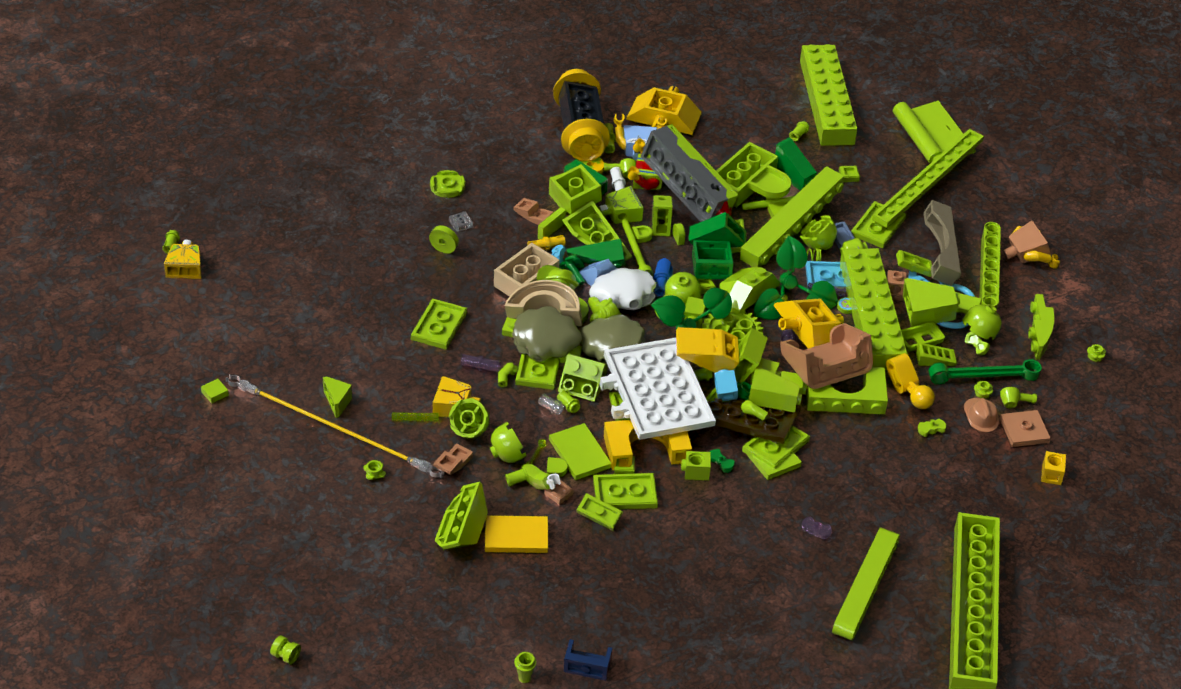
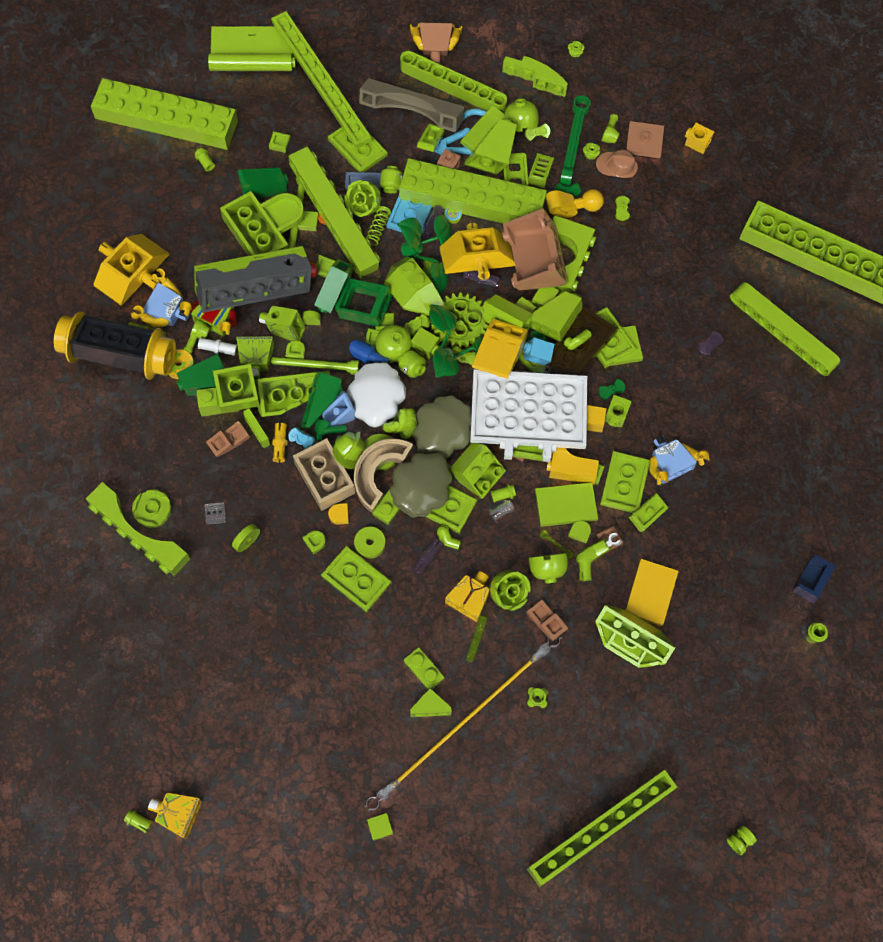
camera: 70 degrees left, 25 degrees up
none -> lime arch [86,482,190,576]
none -> lime tile [302,530,326,555]
none -> yellow tile [328,503,349,525]
none -> lime piece [354,527,386,559]
none -> lime plate [403,647,445,690]
none -> lime brick [527,770,677,887]
none -> green piece [554,183,581,196]
none -> torso [649,435,710,485]

